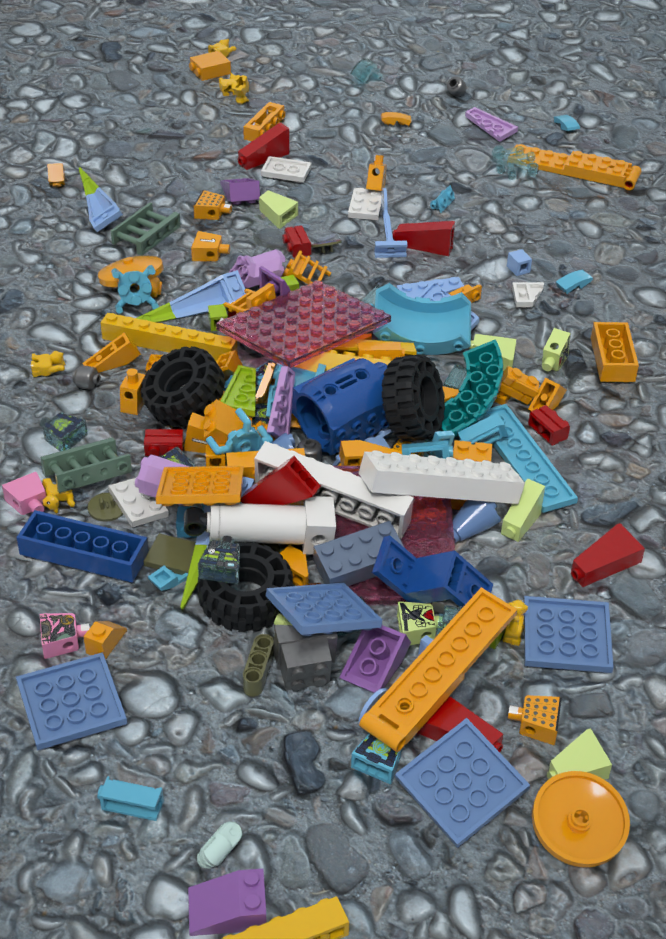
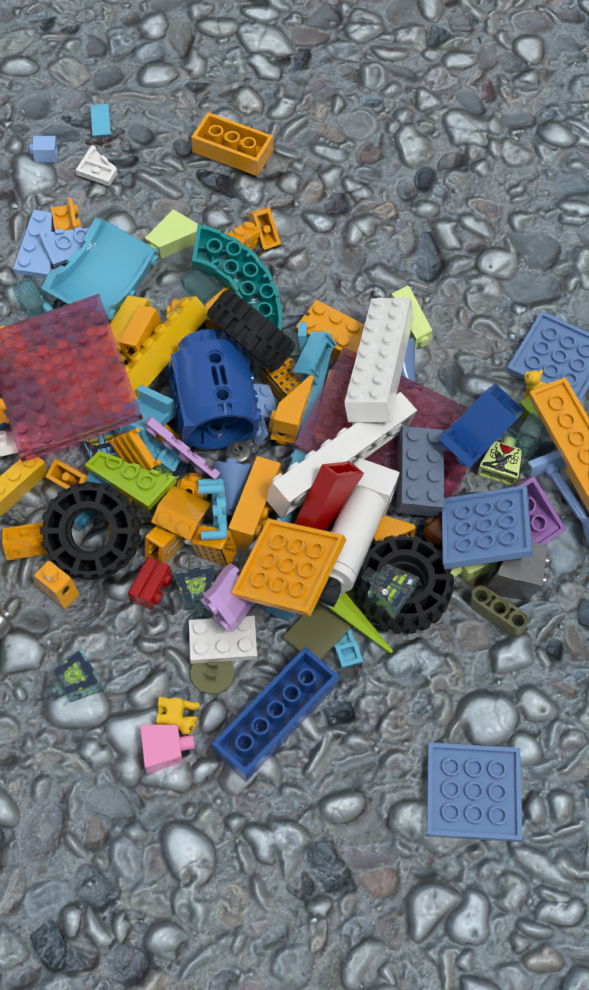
camera: 65 degrees left, 20 degrees up
sand green fence [40,437,132,493] -> none
torso [40,613,90,659] -> none
light orange slope [83,621,127,660] -> none
medium azure window [458,412,509,445] -> none
medium azure plate [478,404,578,513] -> none
red brick [528,405,570,446] -> none
yellowish green torso [542,328,571,372] -> none
red slope [571,523,645,587] -> none

